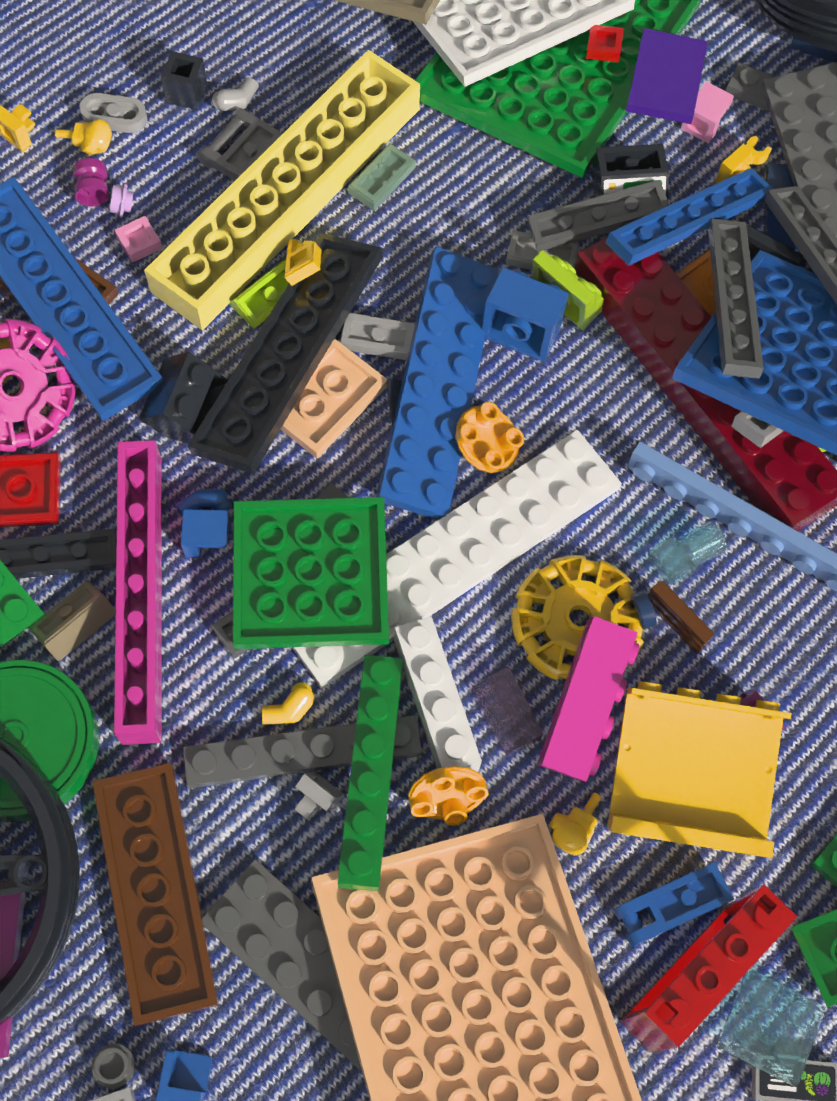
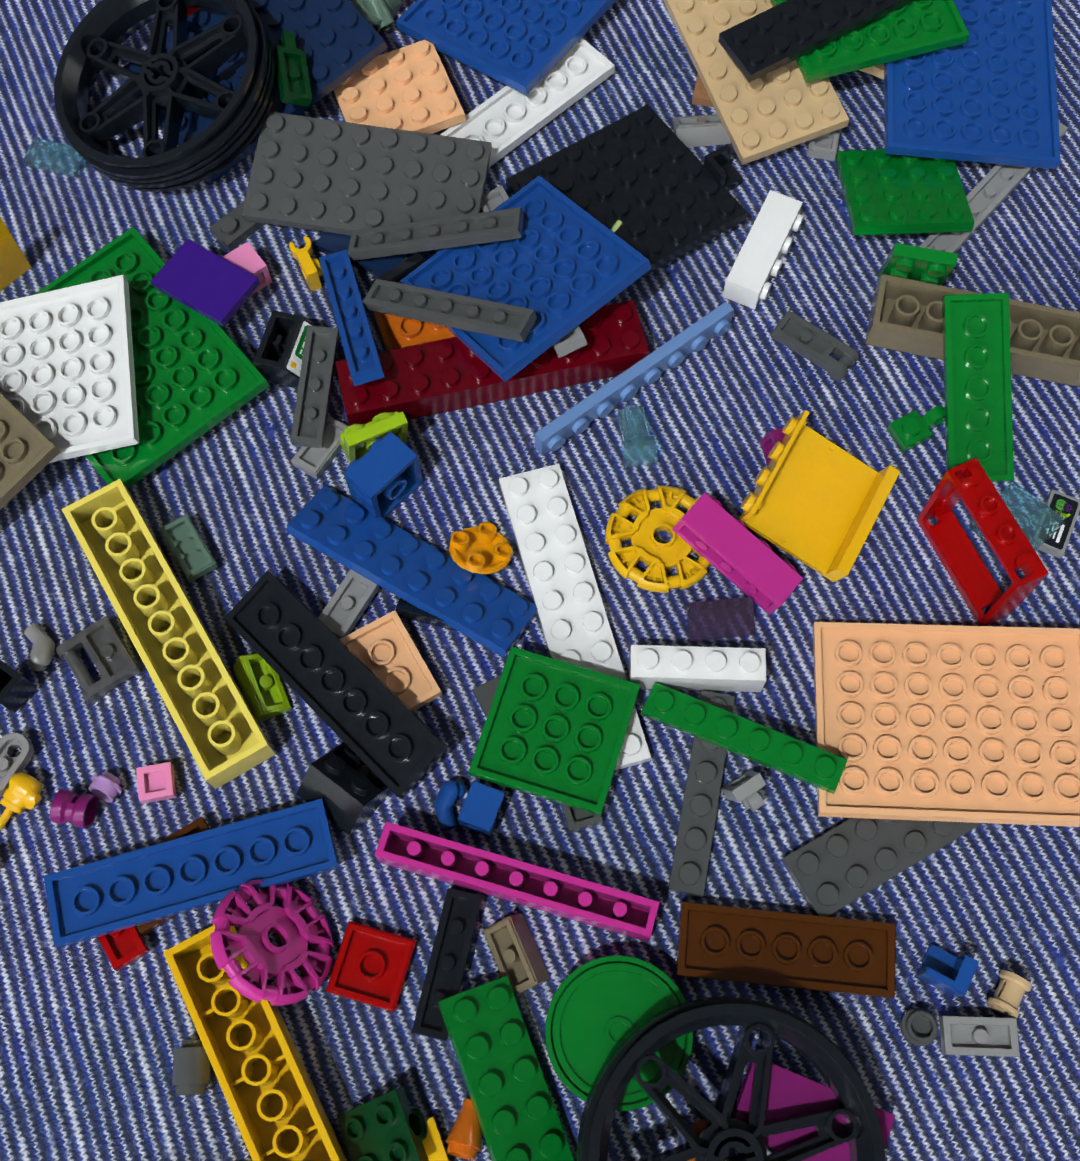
camera: 65 degrees left, 0 degrees up
yellow arm [262,682,314,725] -> none
yellow tile [284,239,321,286] -> none
light orange dish [408,766,489,826] -> none
yellow piece [549,793,601,856] -> none
red plate [586,25,624,63] -> none
blue plate [613,862,734,947] -> none
dark blue tile [630,590,657,630] -> none
reddish brown tile [647,580,714,654] -> none

